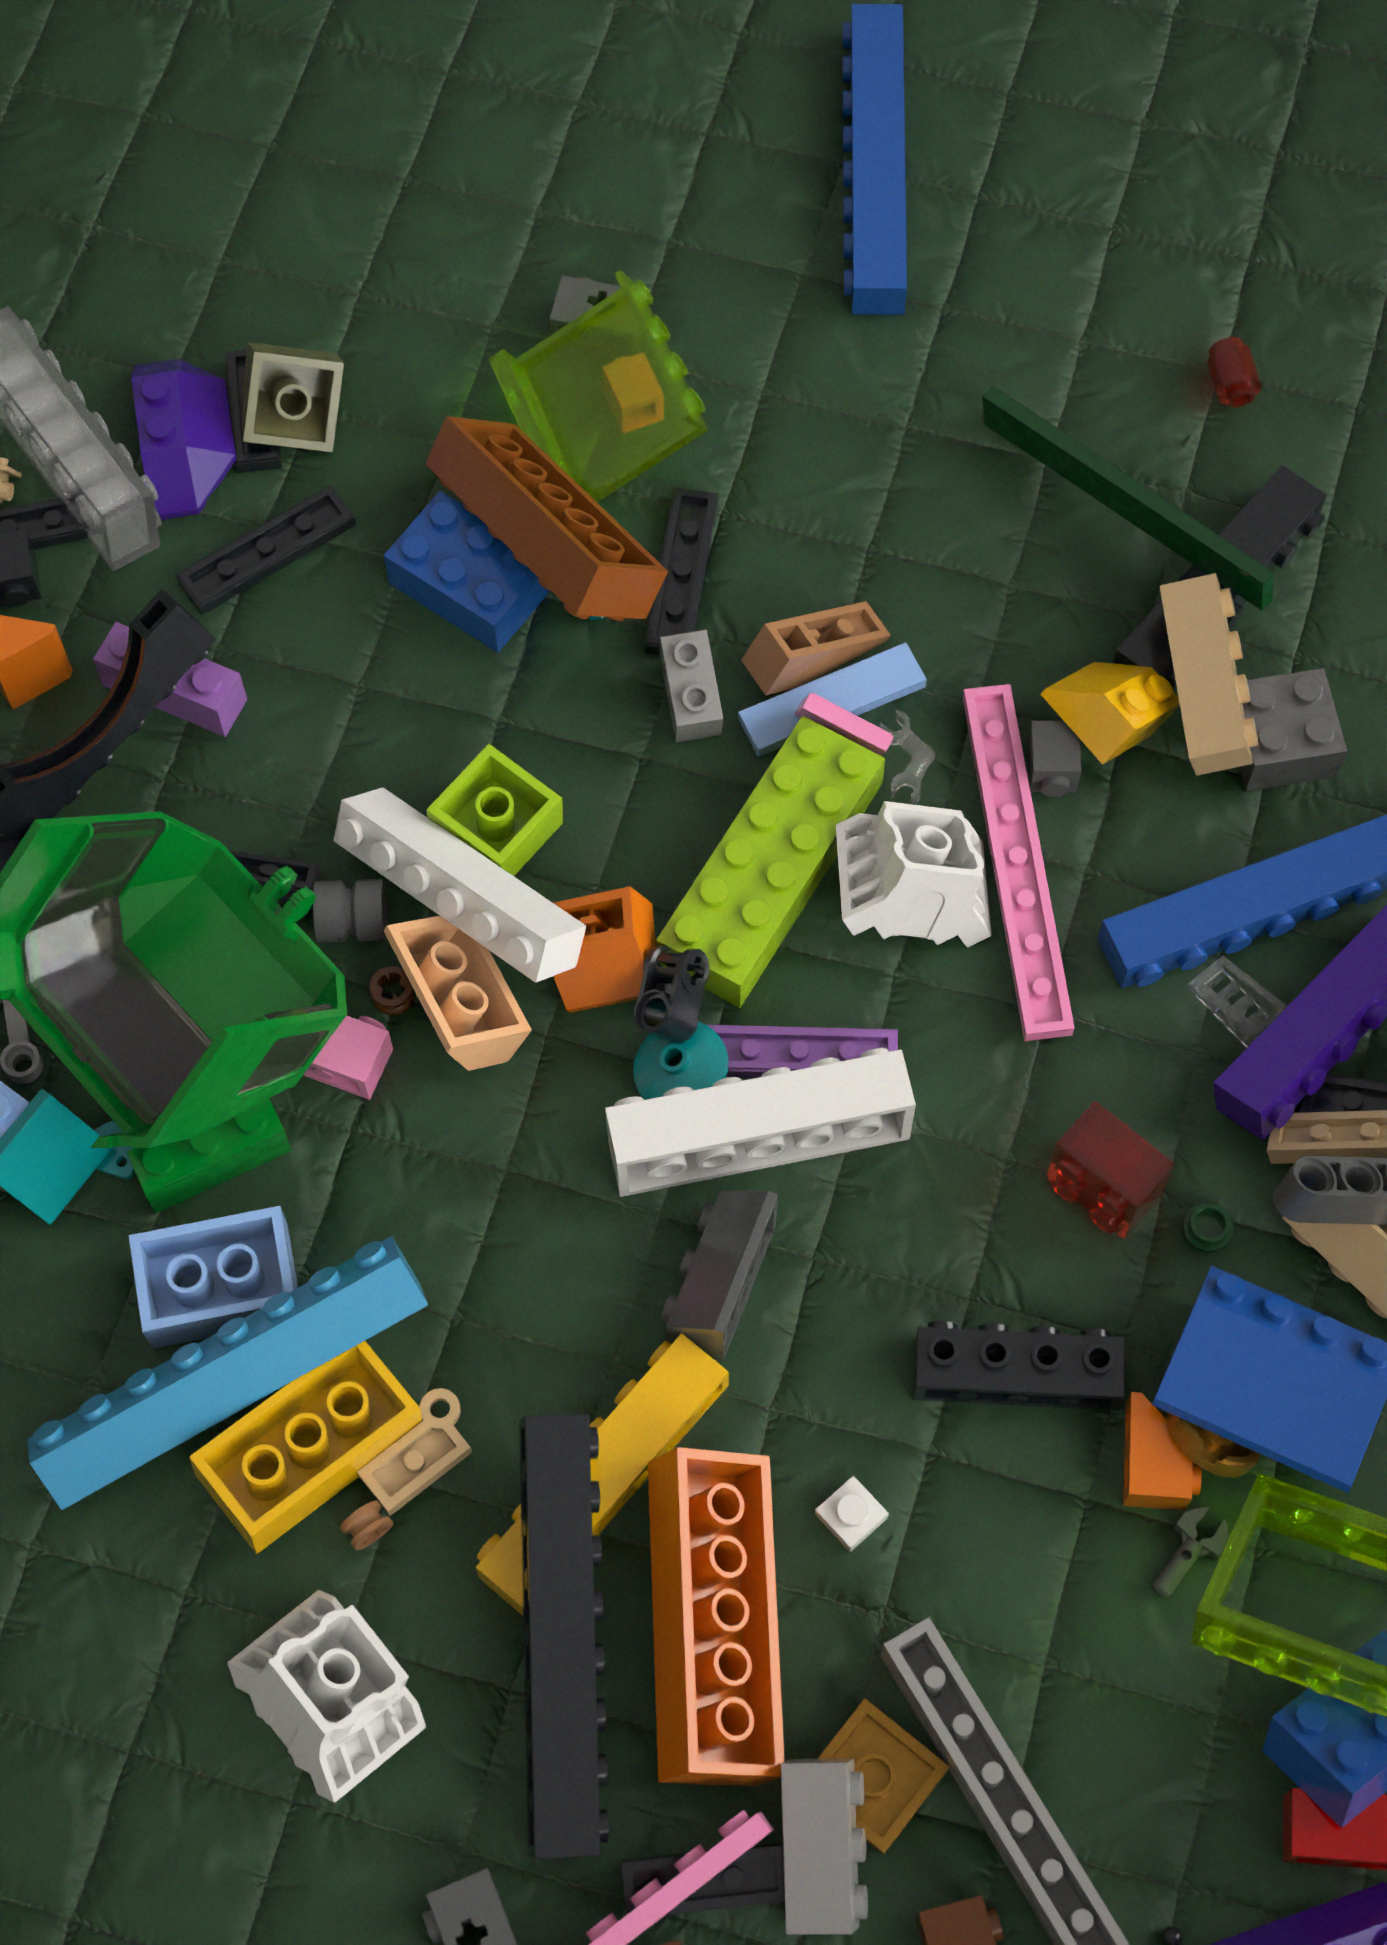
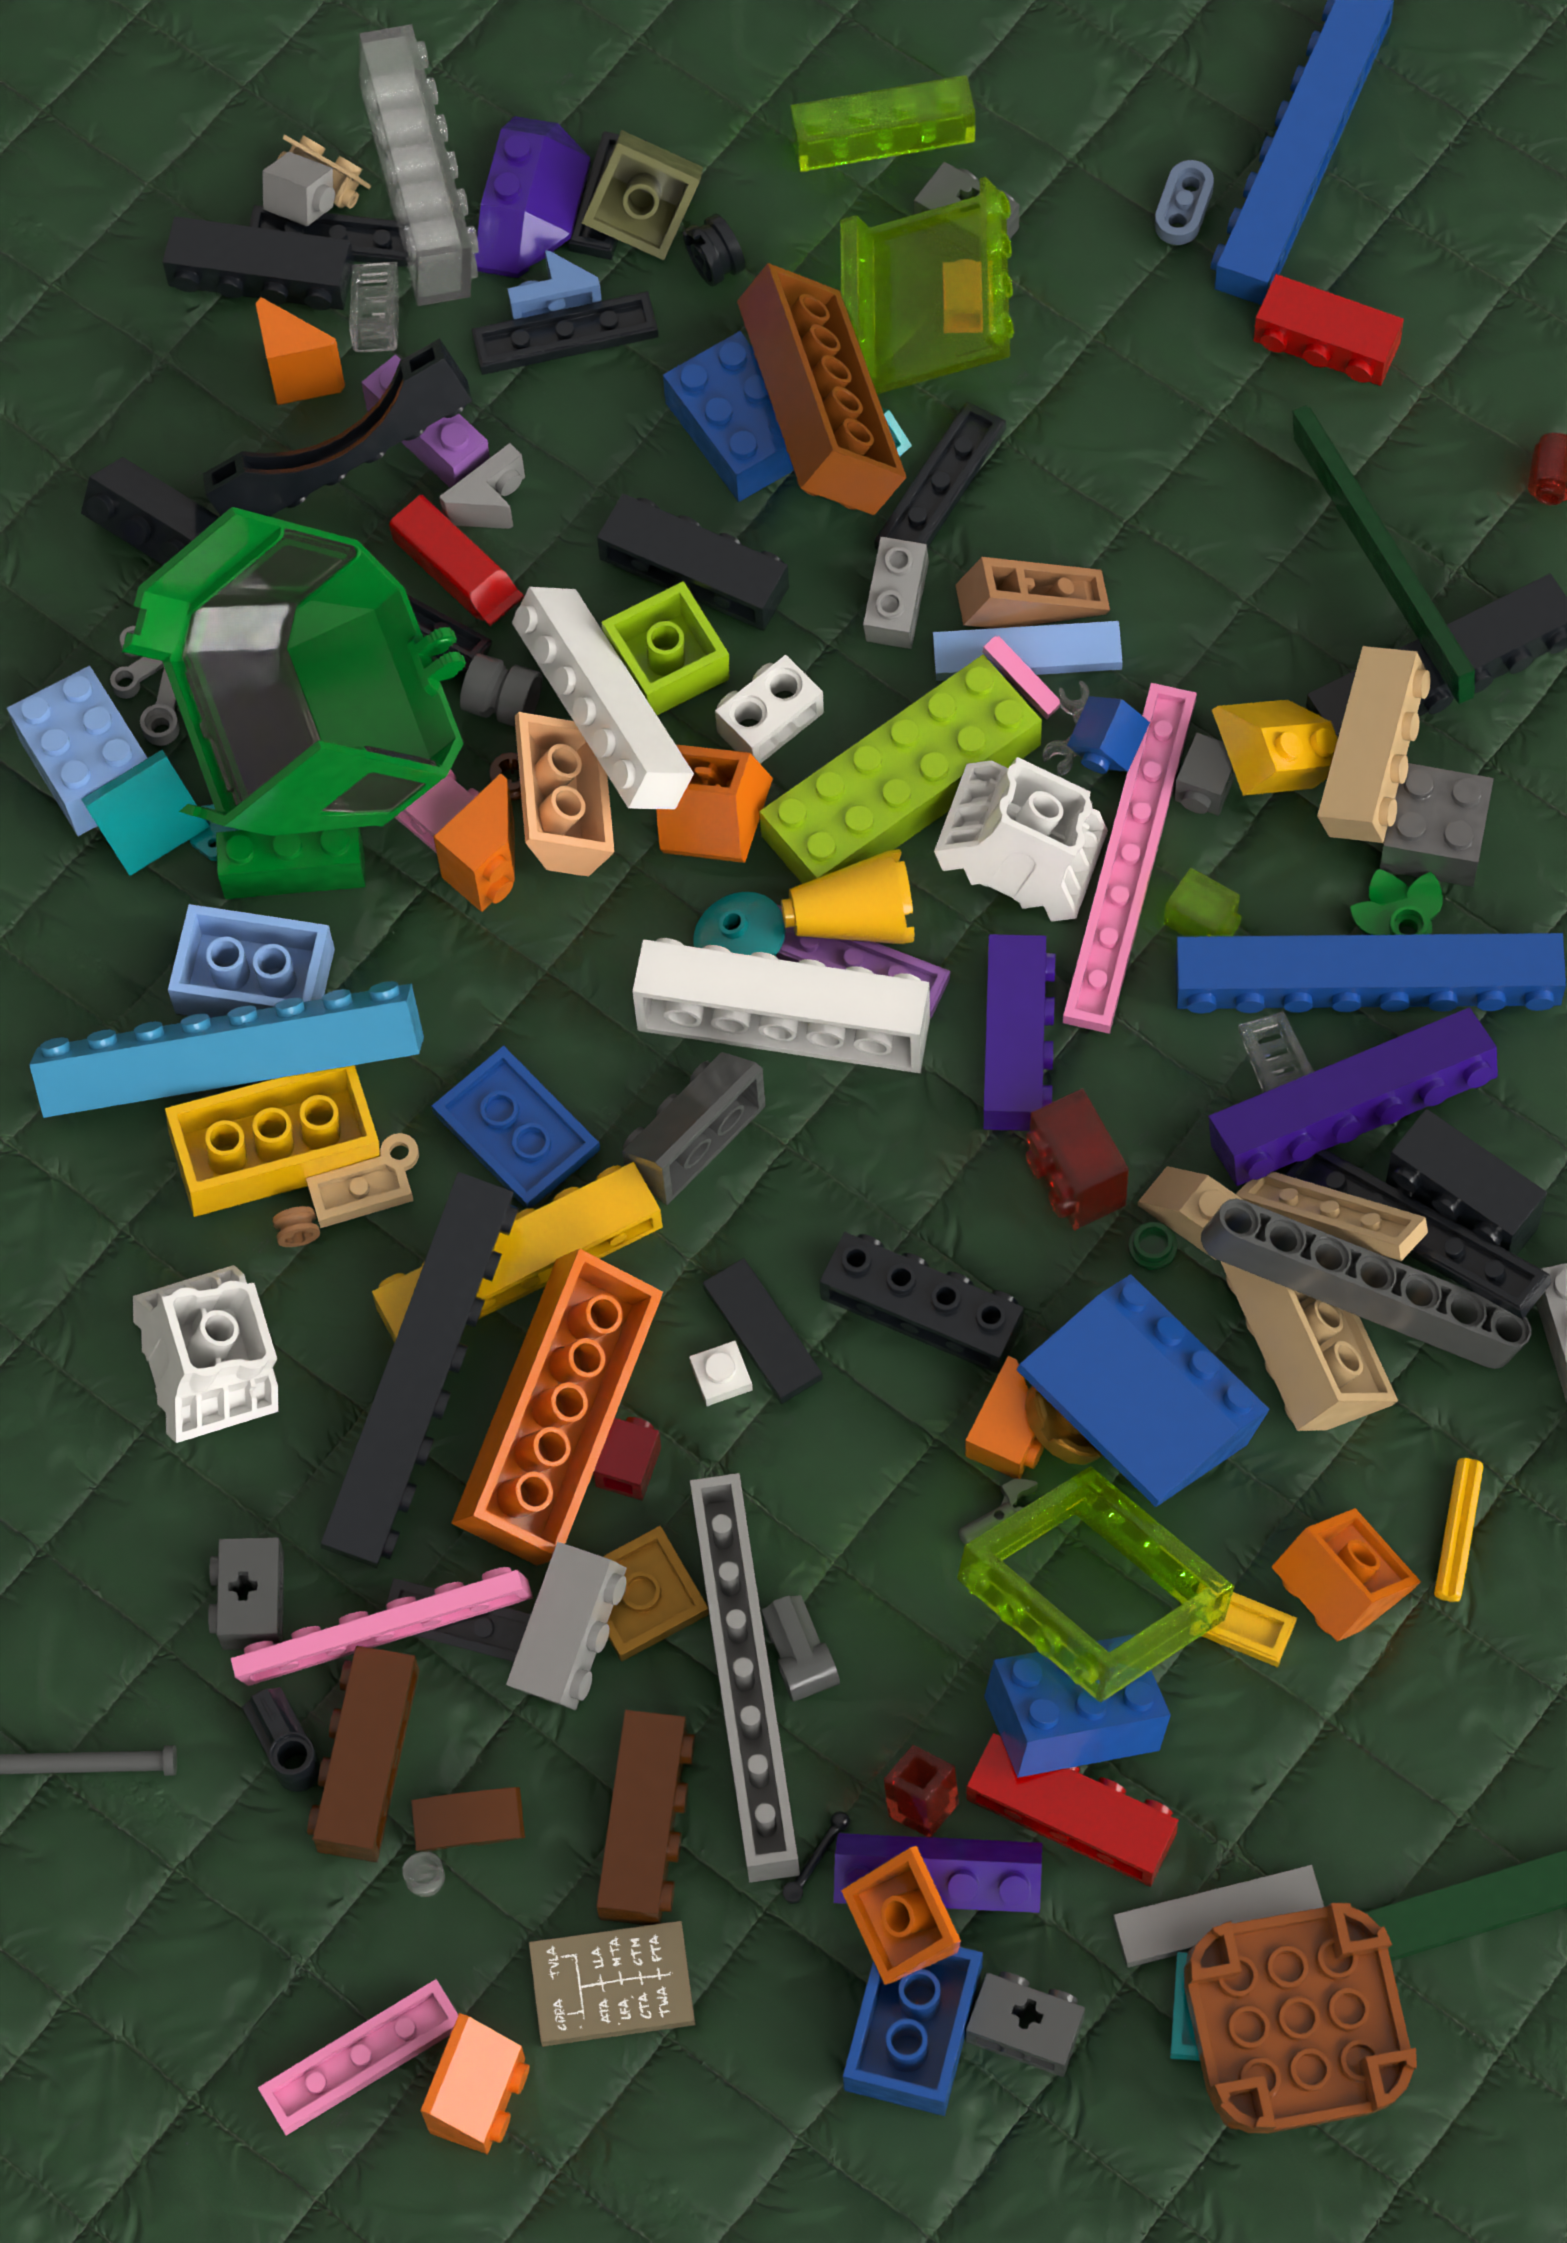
camera: 25 degrees right, 0 degrees up
black piece [634,945,709,1044] -> none
none -> clear slope [349,262,398,352]
none -> red piece [389,495,524,626]
none -> blue plate [431,1046,600,1209]
none -> orange slope [433,773,515,912]
none -> light grey slope [439,443,525,529]
none -> medium blue slope [507,250,602,320]
none -> dark red brick [593,1417,661,1501]
none -> black brick [597,494,789,631]
none -> black wheel [683,213,746,287]
none -> black tile [703,1258,823,1404]
none -> white brick [715,655,824,764]
none -> dark grey piece [761,1595,840,1702]
none -> yellow cone [781,849,915,944]
none -> clear neon green brick [790,75,975,172]
none -> clear red brick [884,1745,959,1837]
none -> dark purple brick [984,934,1056,1131]
none -> blue brick [1067,696,1150,774]
none -> tan slope [1138,1166,1243,1260]
none -> sand blue plate [1155,160,1214,245]
none -> clear neon green brick [1164,867,1242,937]
none -> red brick [1254,274,1404,386]
none -> green plate [1350,869,1443,935]

